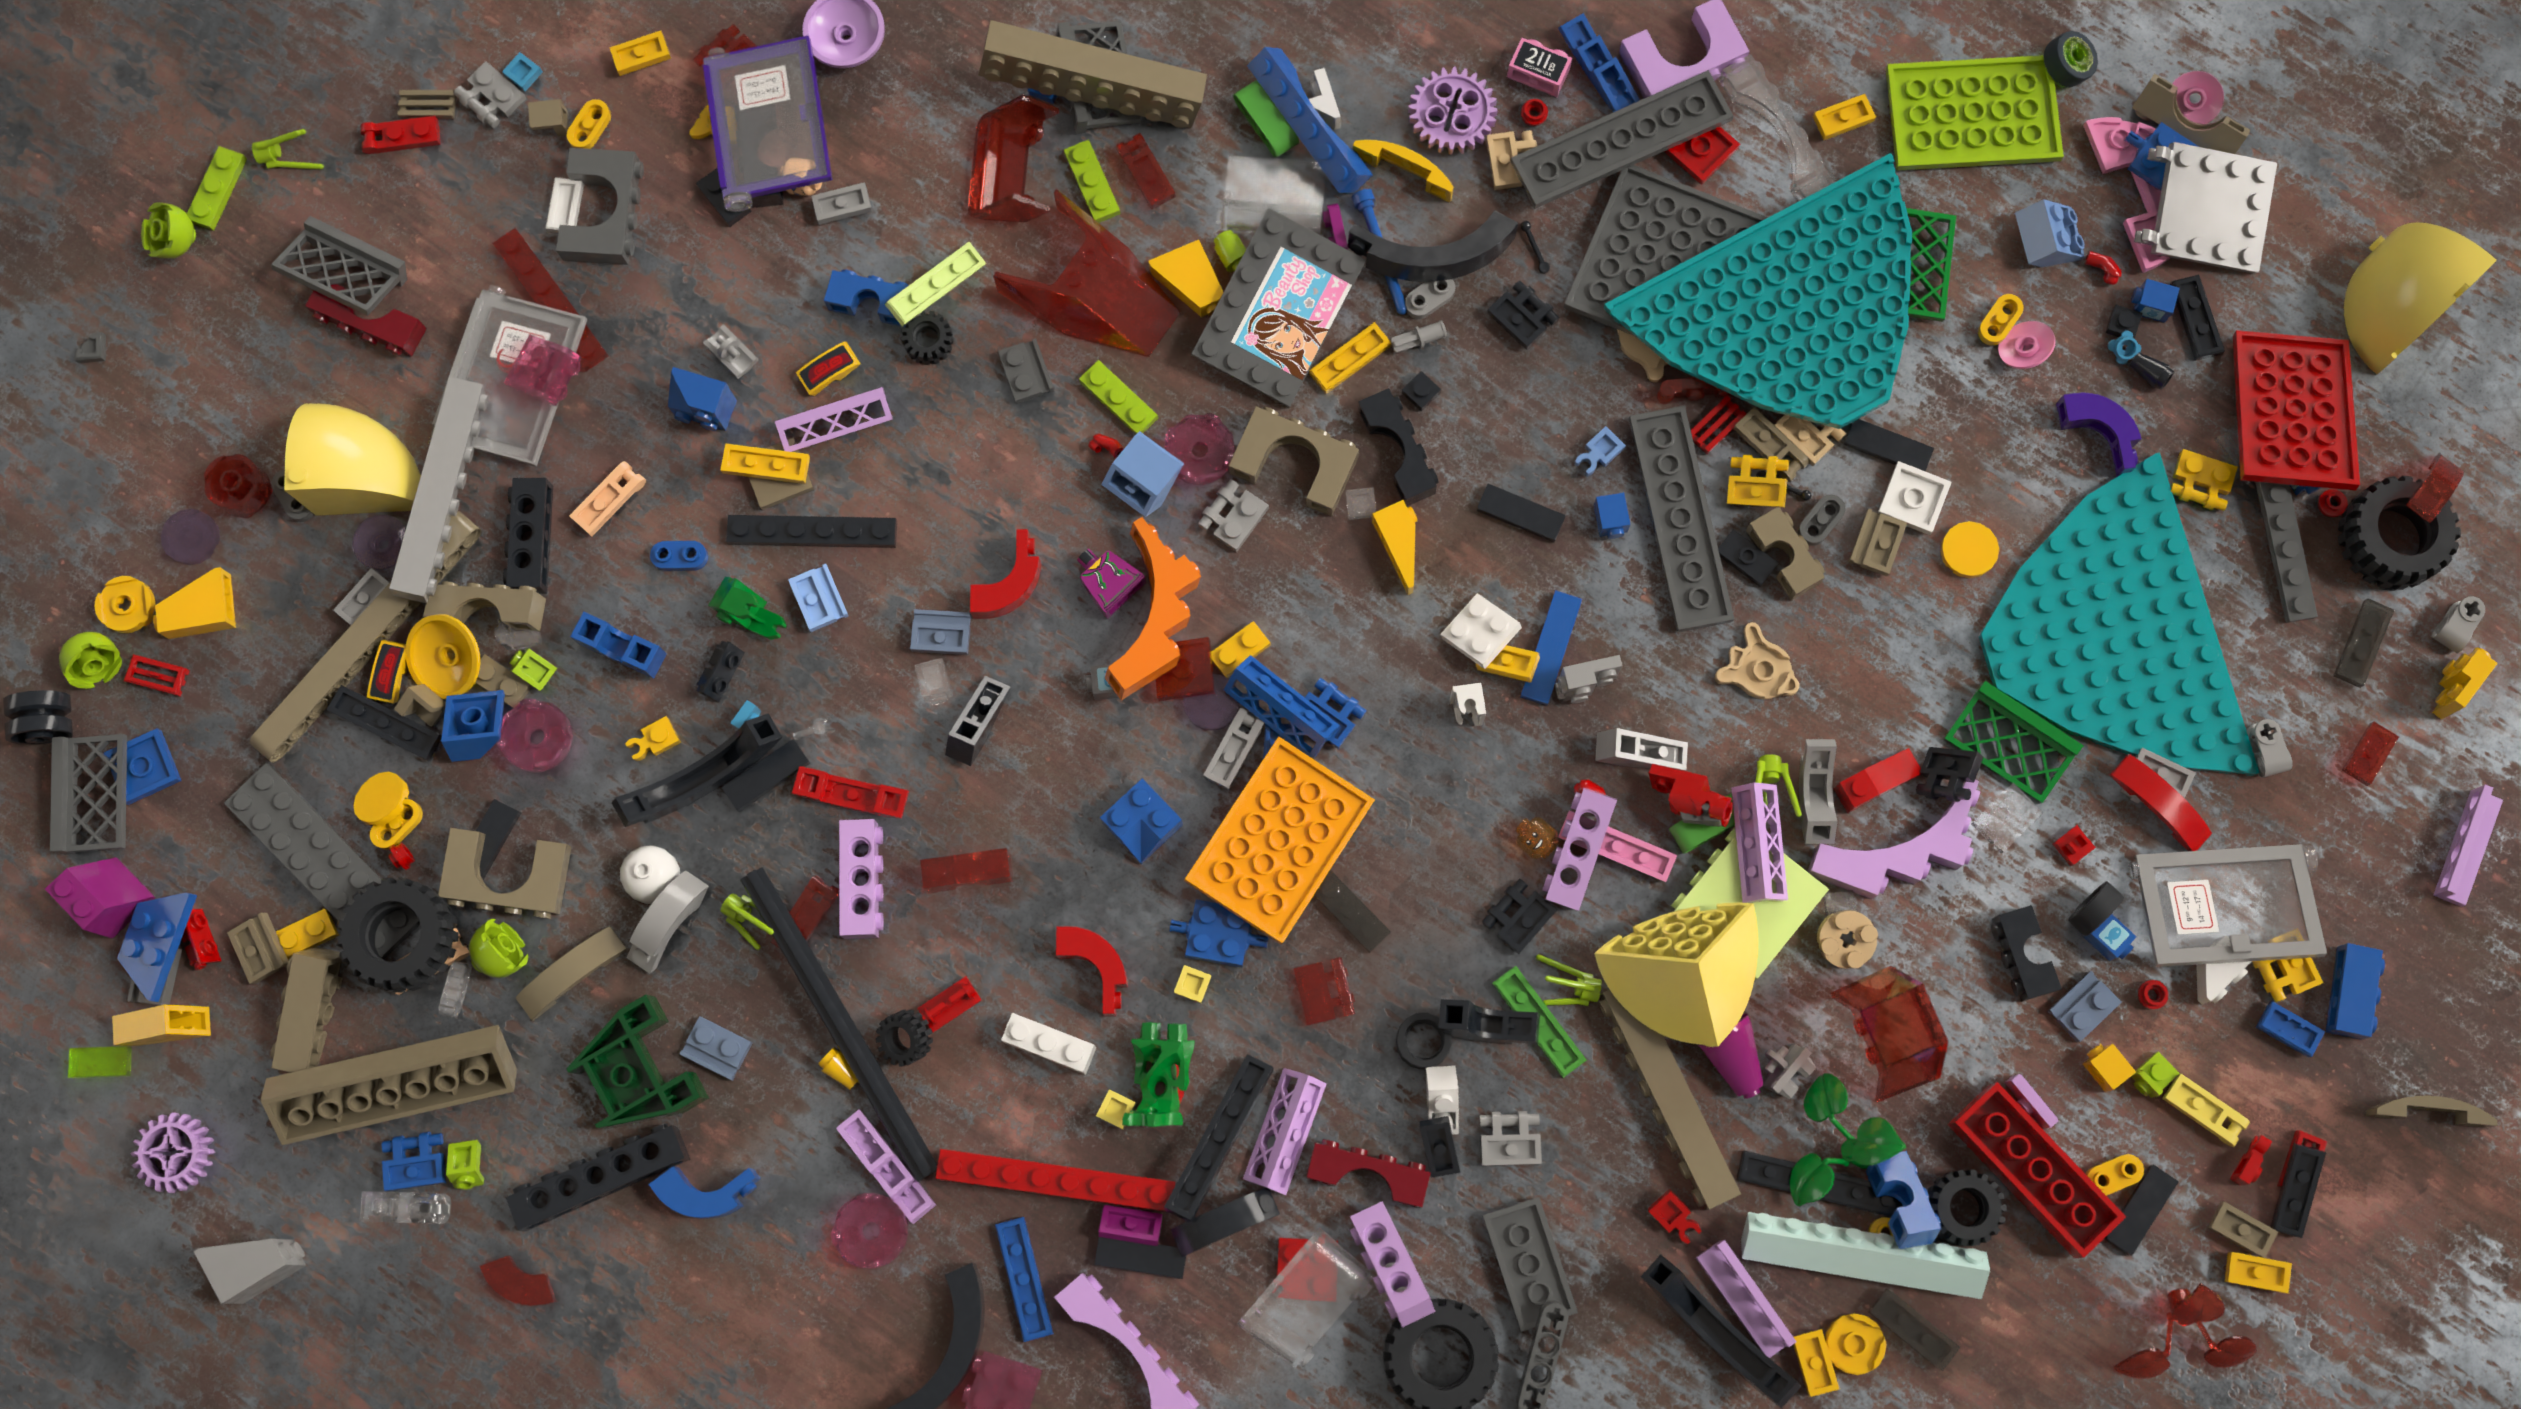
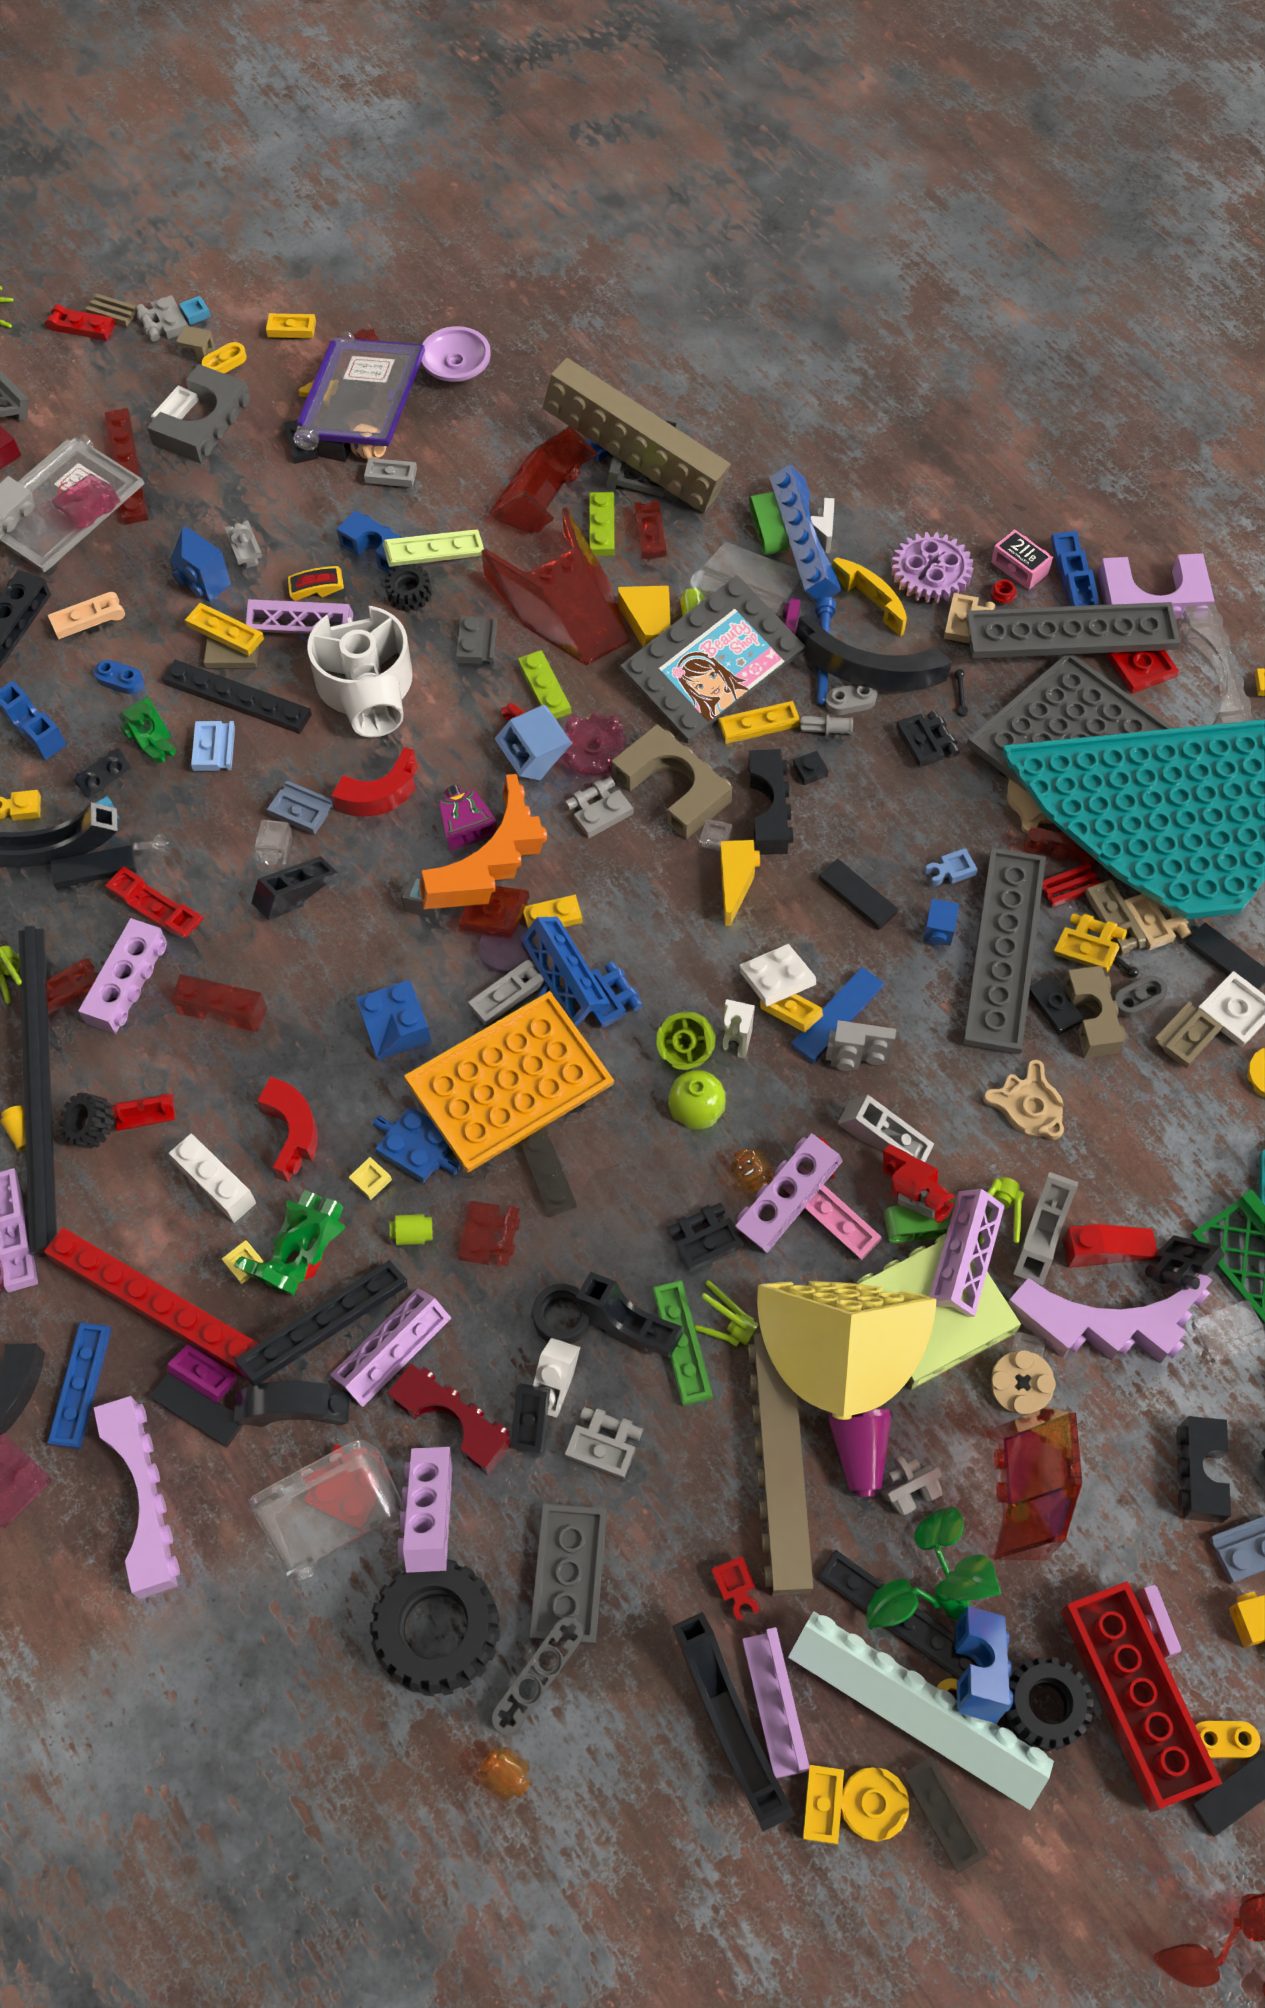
camera: 20 degrees right, 15 degrees down
none -> white animal [308,606,413,738]
none -> lime brick [390,1214,433,1245]
none -> lime cylinder [656,1011,716,1070]
none -> lime cylinder [668,1070,726,1130]

